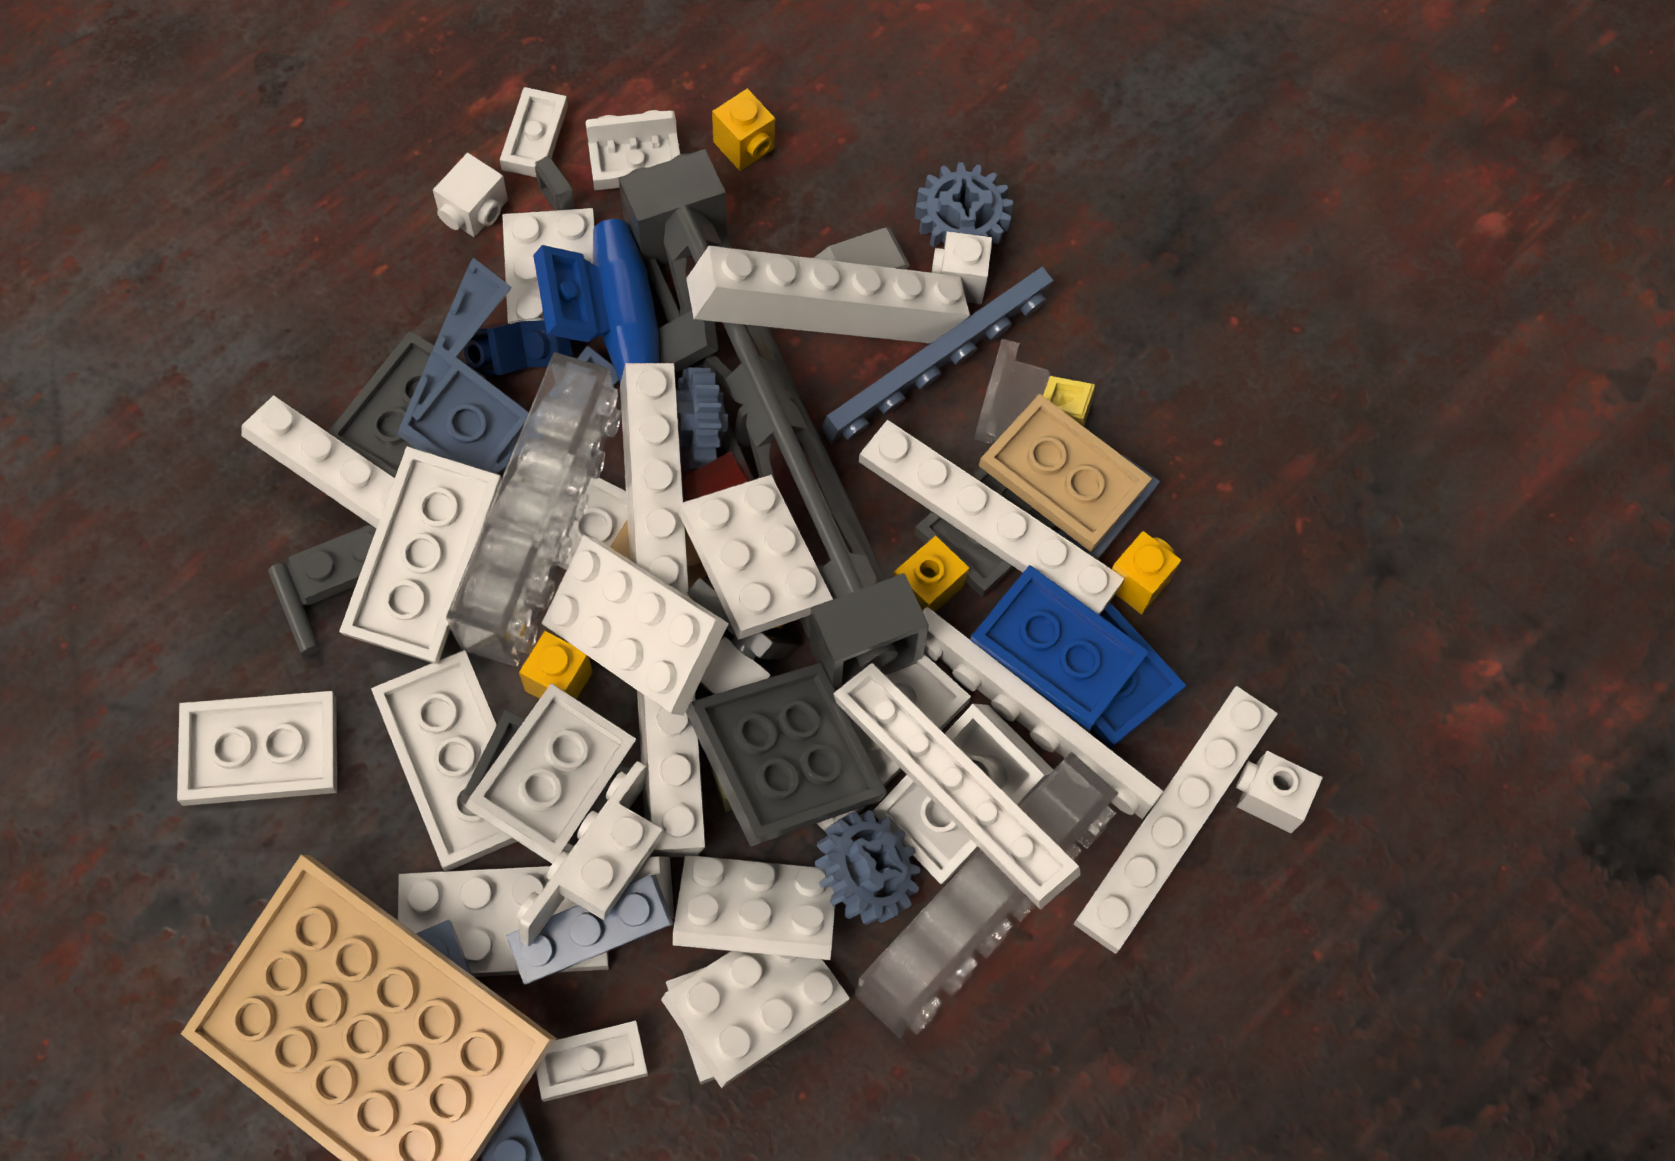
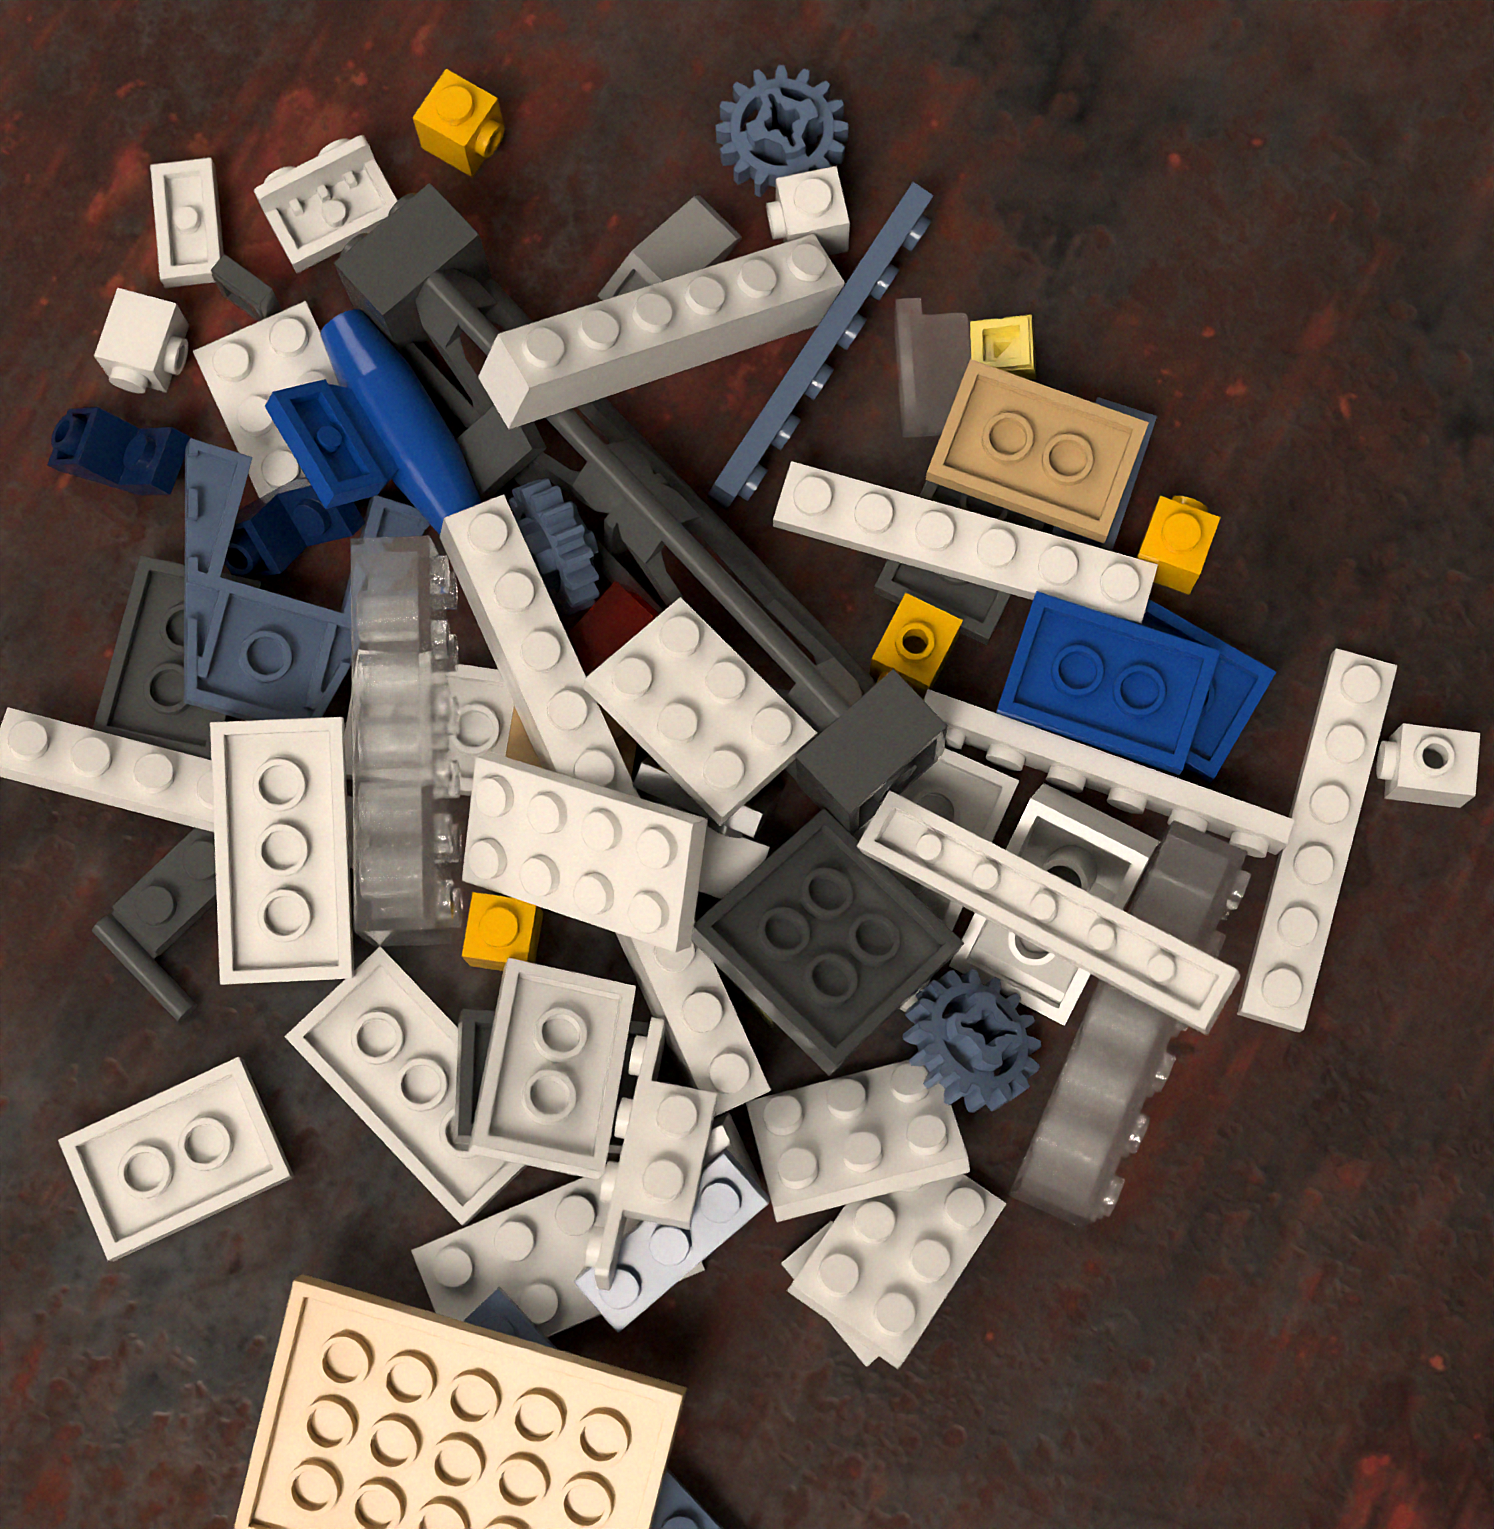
camera: 10 degrees left, 10 degrees up
white plate [536,1021,648,1102] -> none
none -> dark blue slope [47,407,192,495]

